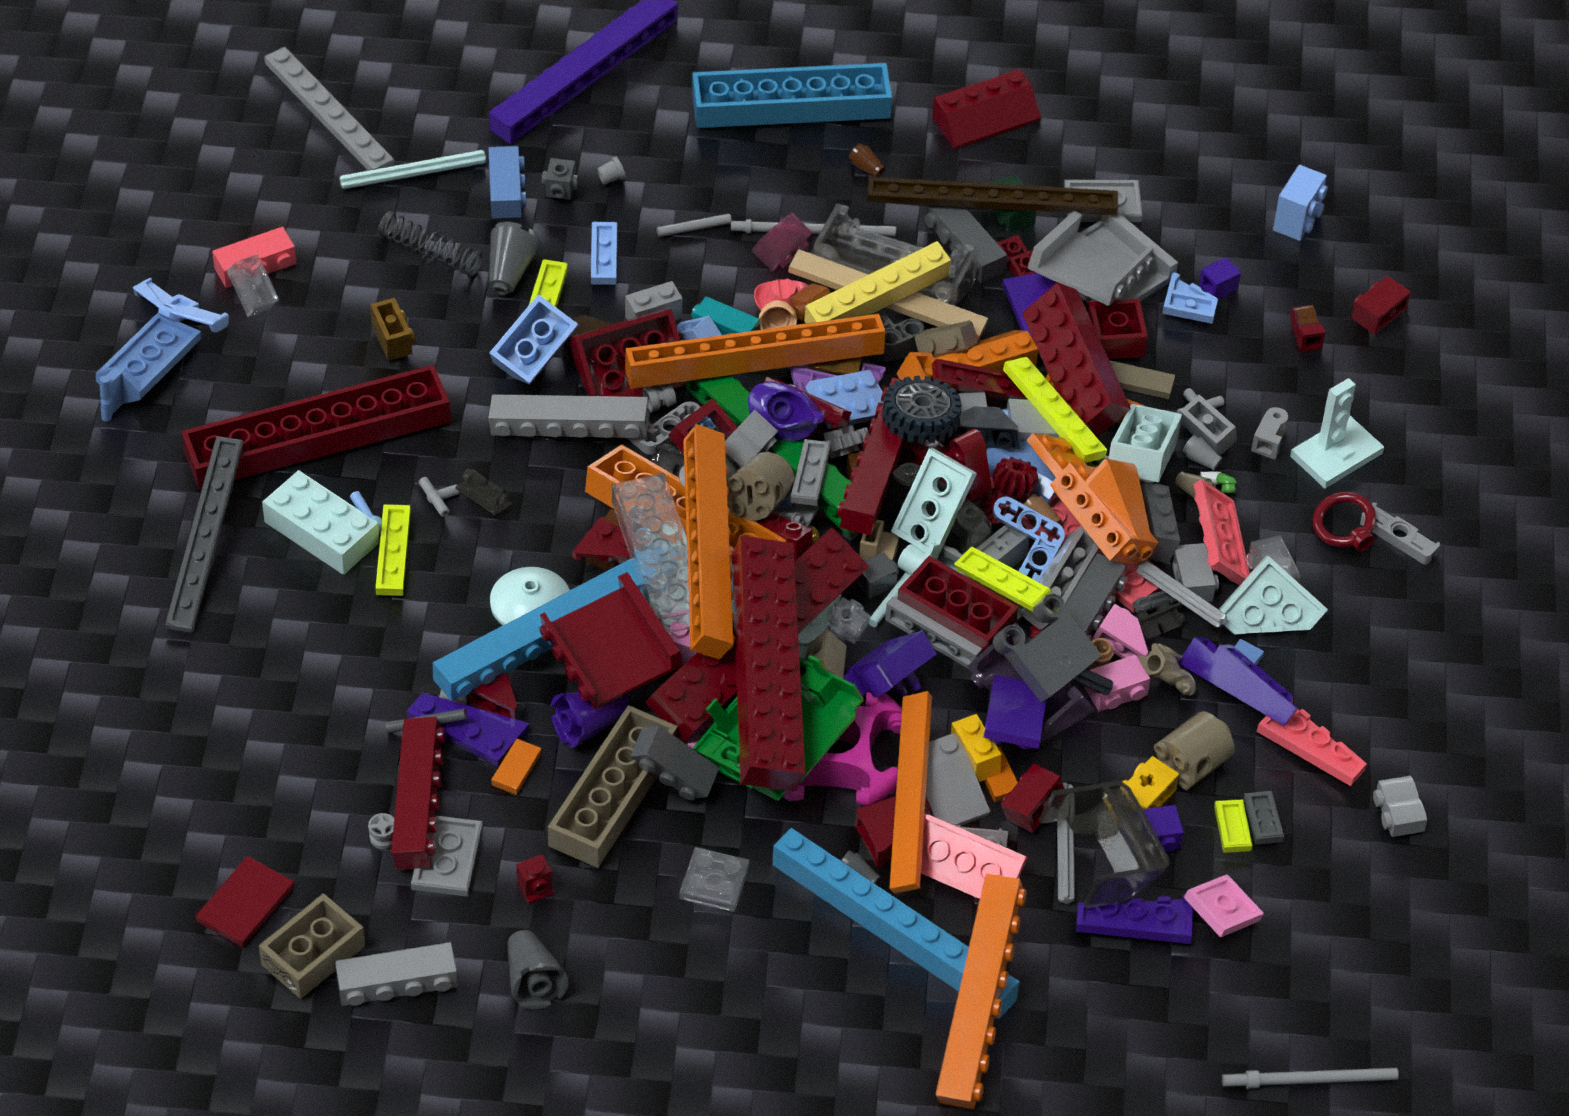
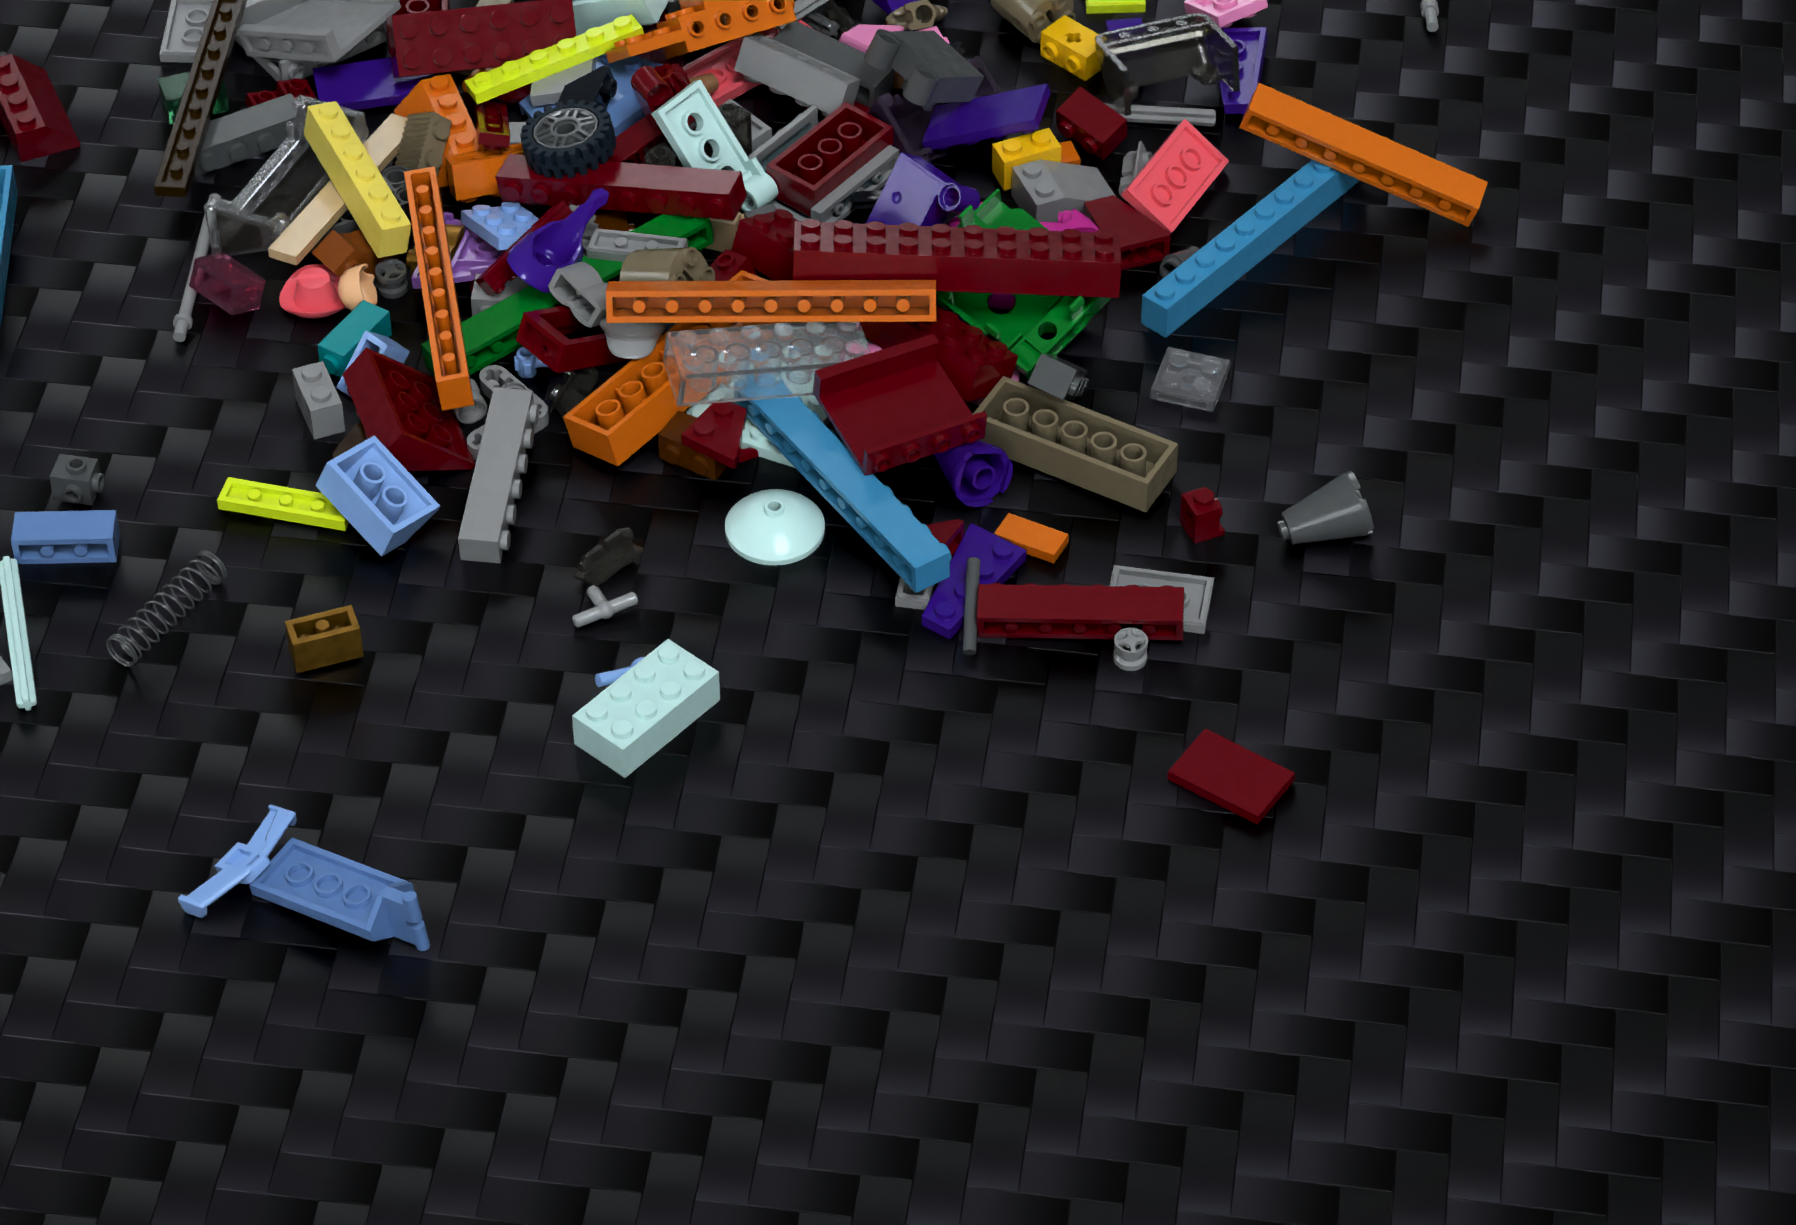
camera: 85 degrees left, 5 degrees down
dark grey tile [165,436,244,633] -> none
dark red brick [181,365,451,490] -> none
coral brick [212,227,296,288] -> none
clear brick [227,254,279,317] -> none
dark tan brick [259,893,365,999] -> none
light grey brick [335,942,457,1006] -> none
neon yellow plate [376,505,411,596] -> none
dark grey cone [489,222,541,295] -> none
light blue plate [591,222,617,284] -> none
light grey piece [597,156,626,185] -> none
light grey bar [657,214,731,237] -> none
reddish brown cone [849,144,886,177] -> none
orange tile [890,691,932,893] -> none
neon yellow tile [954,547,1051,612] -> none
light blue beam [993,497,1065,582] -> none

